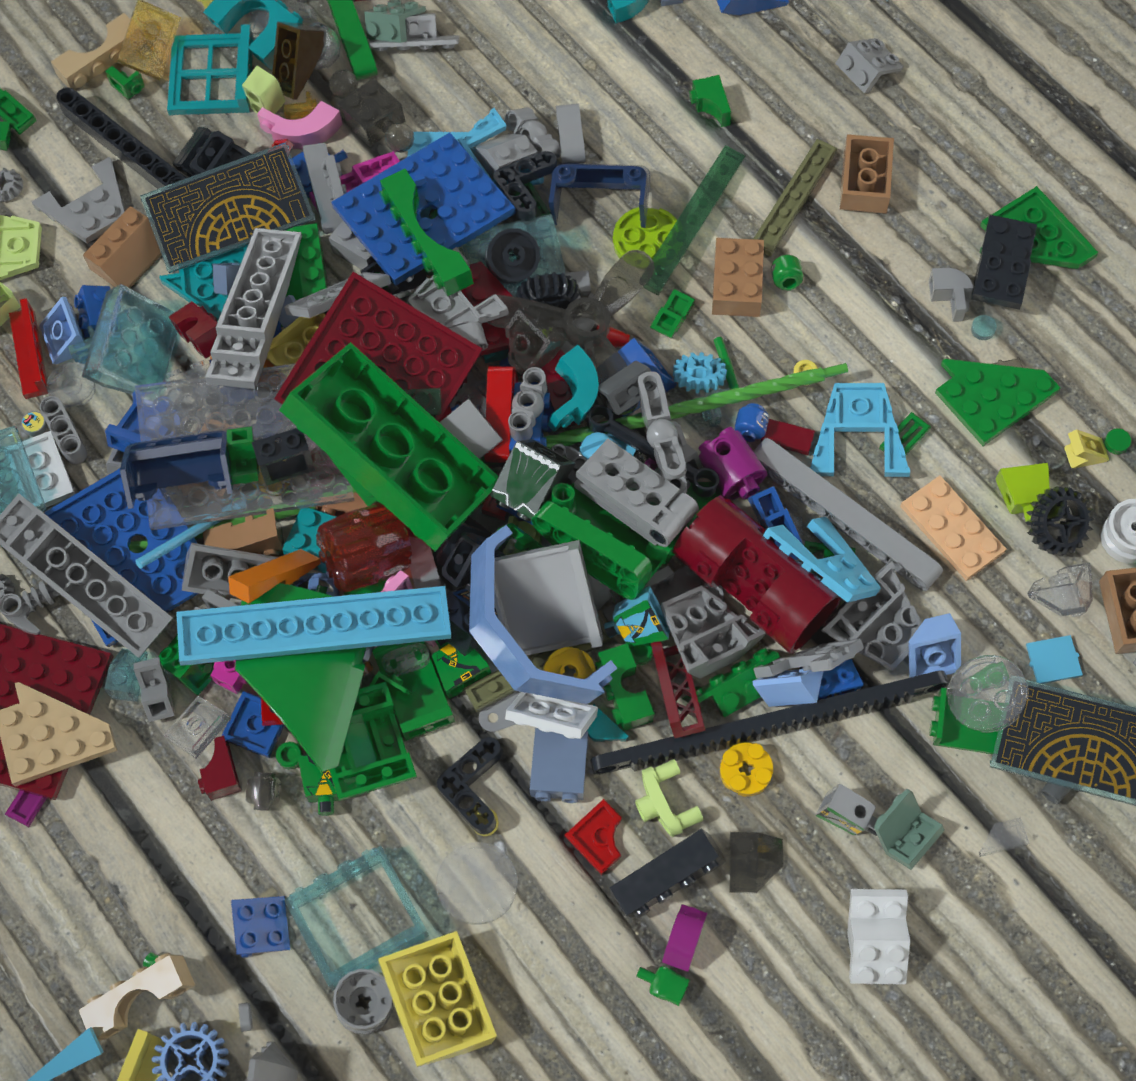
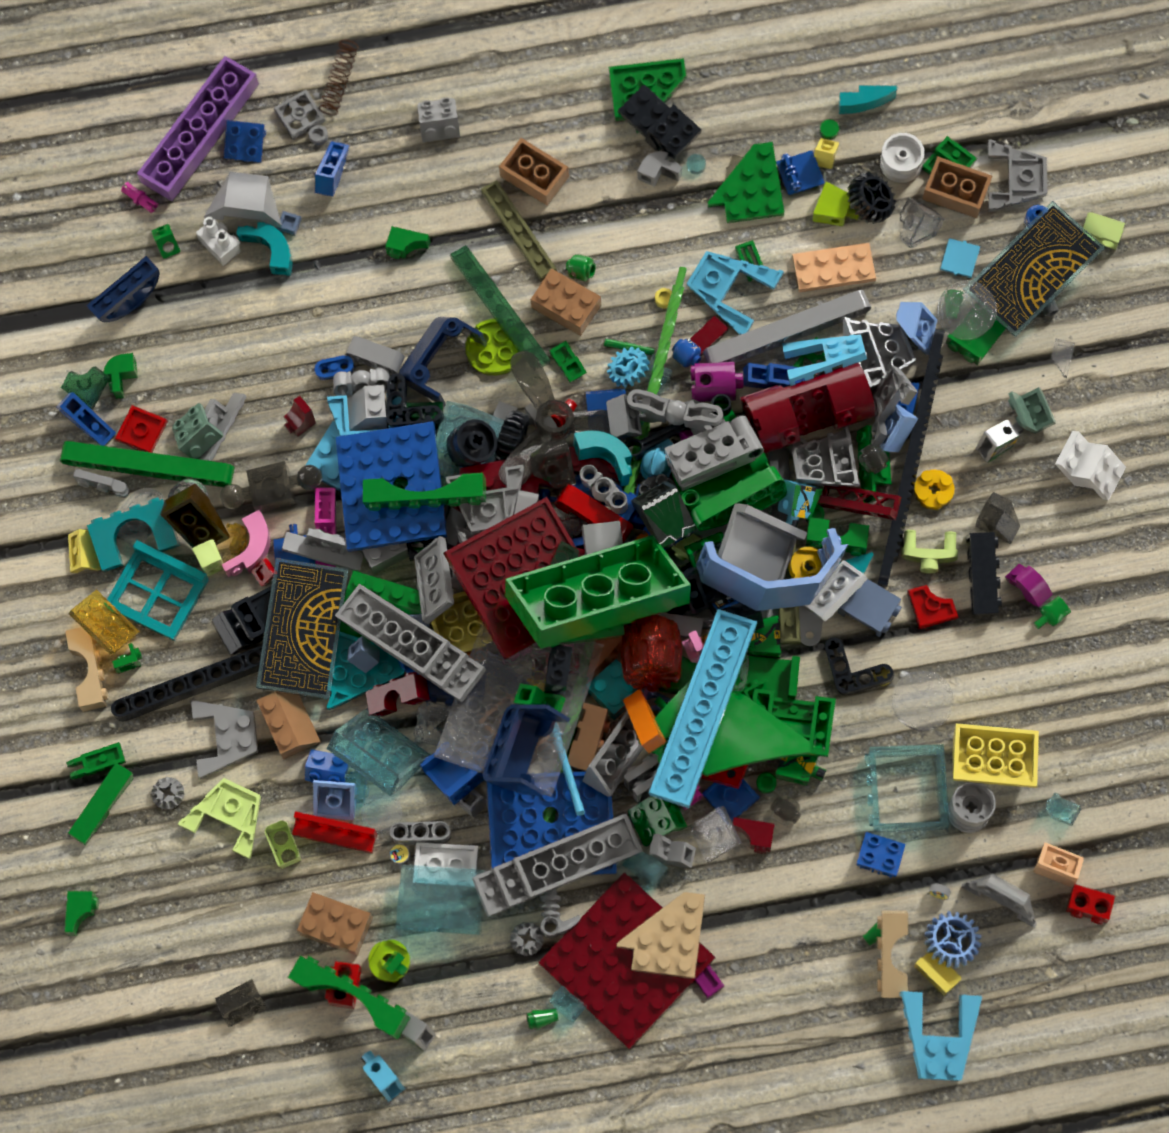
camera: 60 degrees left, 5 degrees up
none -> dark red arch [283,395,316,437]
none -> blue plate [315,355,354,380]
none -> blue hinge [776,150,825,196]
none -> clear smoke head [859,444,889,475]

